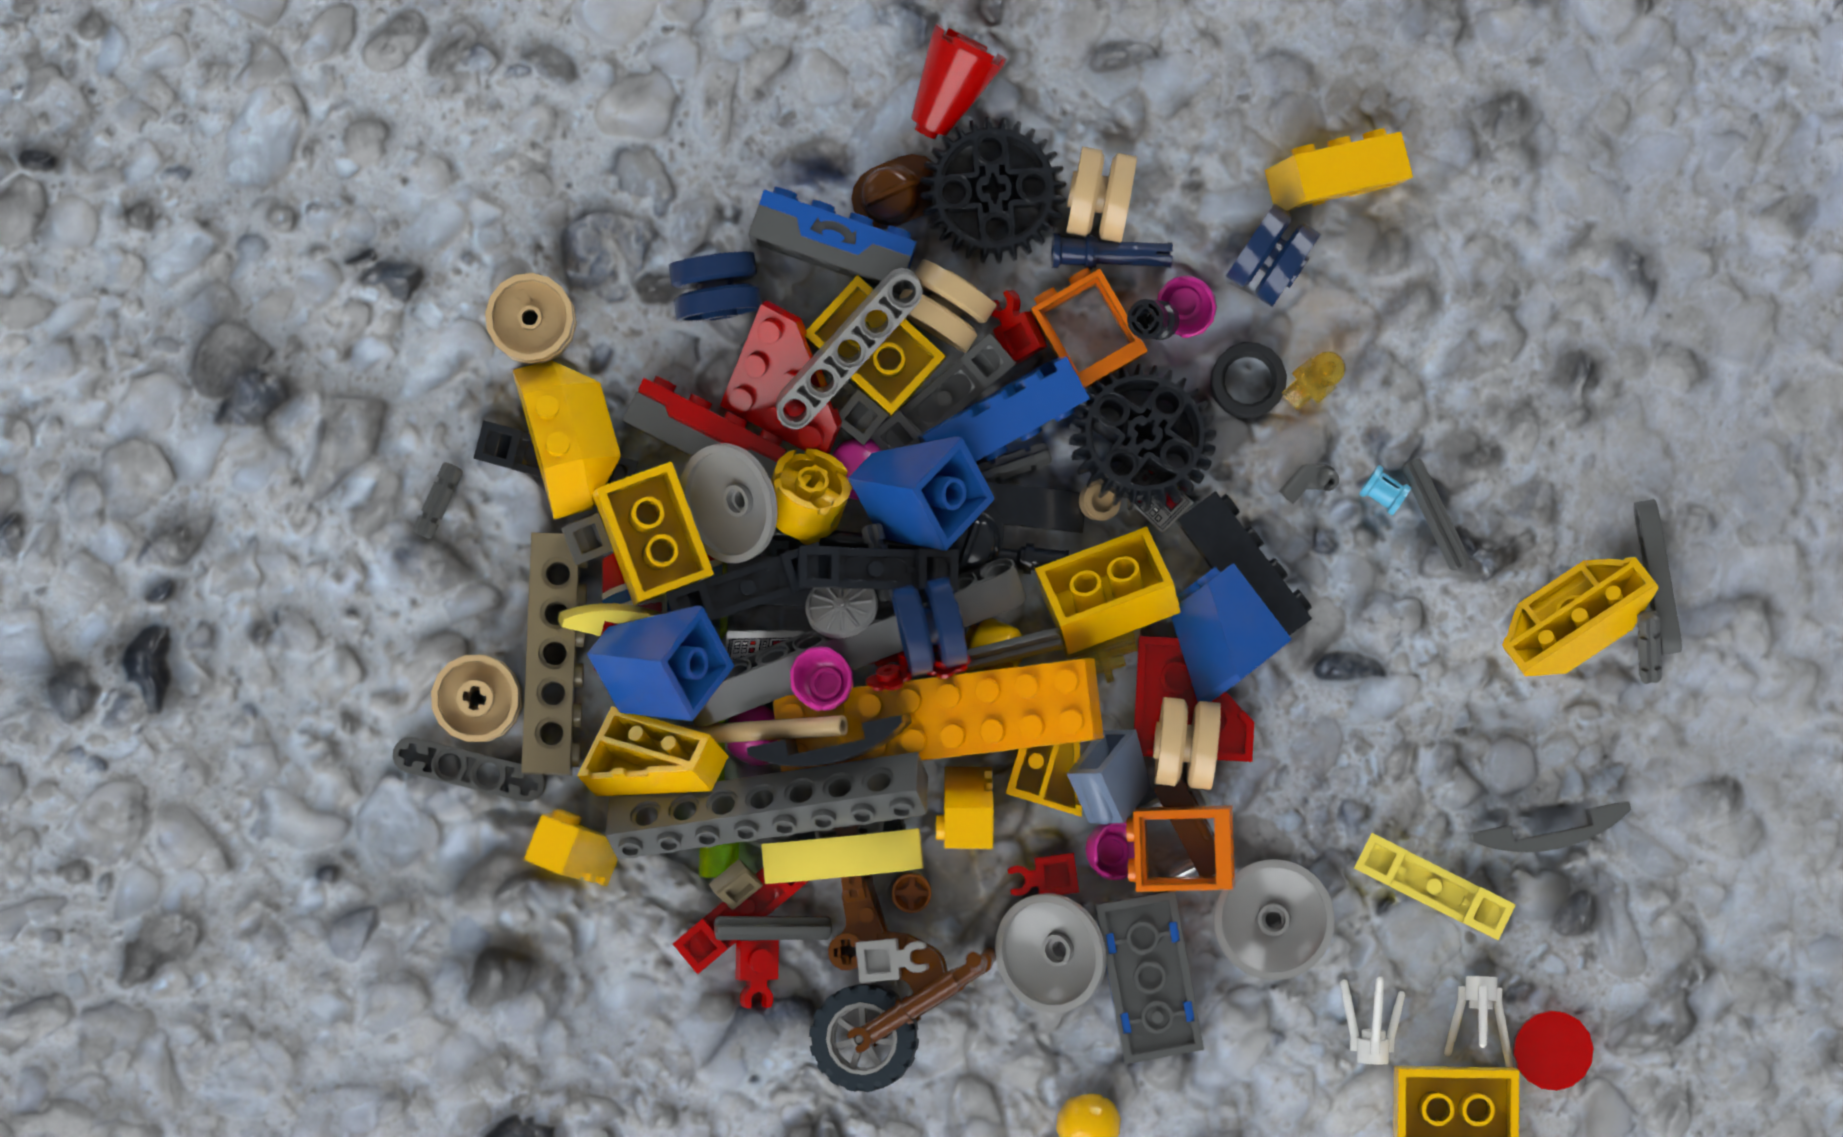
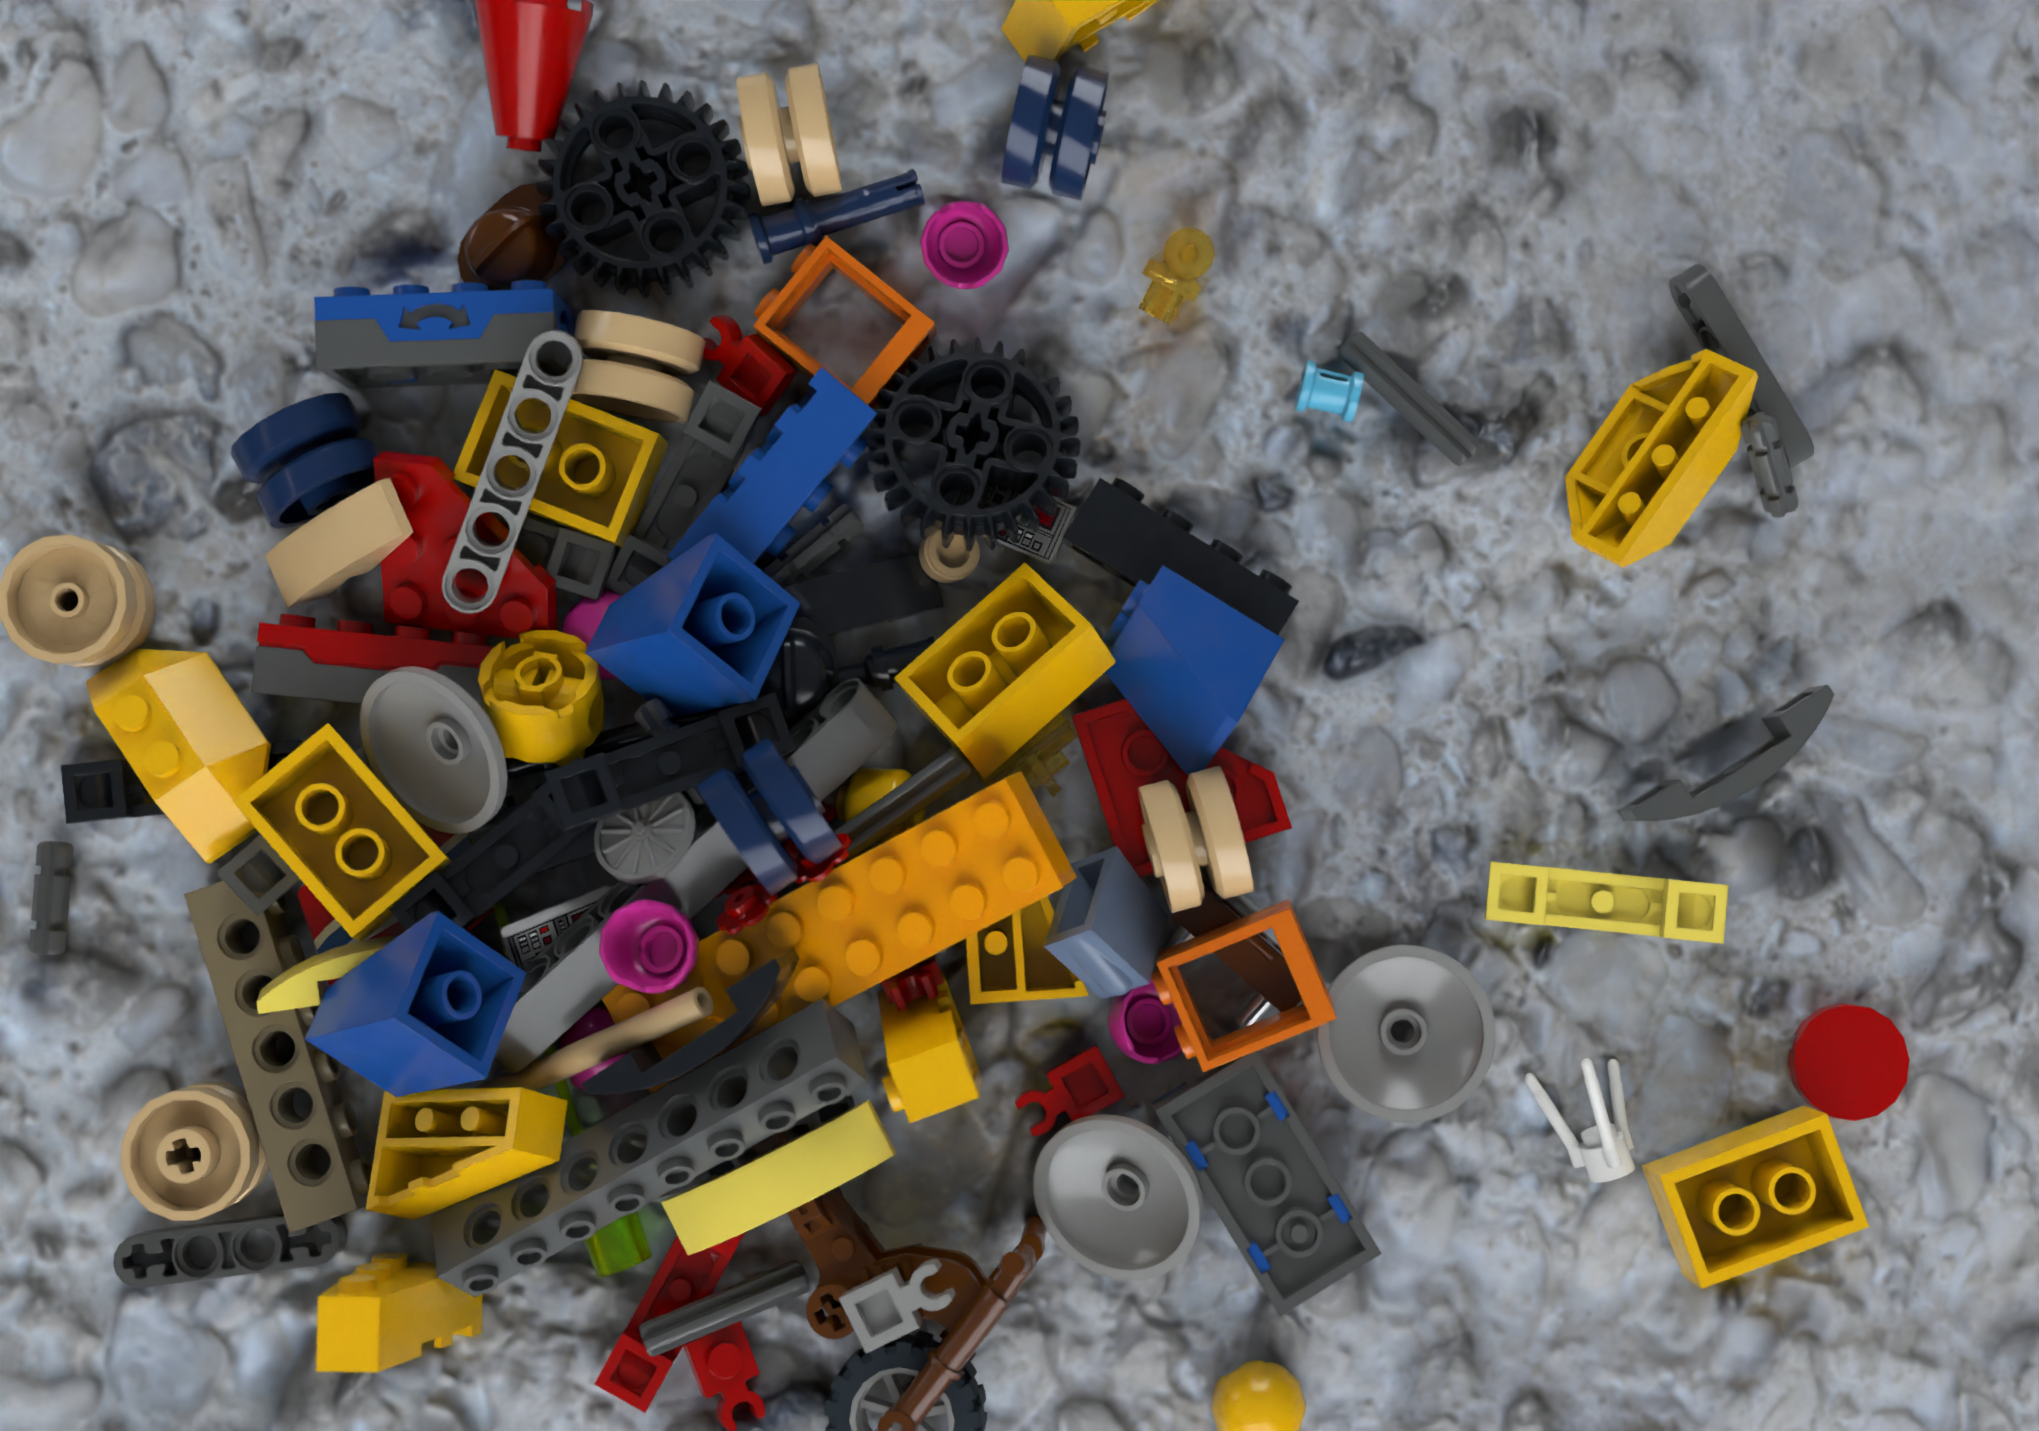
camera: 20 degrees left, 0 degrees up
dark tan tile [709,859,763,910] -> none
dark orange wheel [892,872,932,913] -> none
black wheel [1127,299,1180,340] -> none
black tyre [1210,342,1287,419] -> none
dark grey arm [1279,464,1339,504] -> none
white plant [1444,976,1513,1067] -> none
none -> tan slope [265,478,414,608]
none -> red plate [881,954,944,1011]

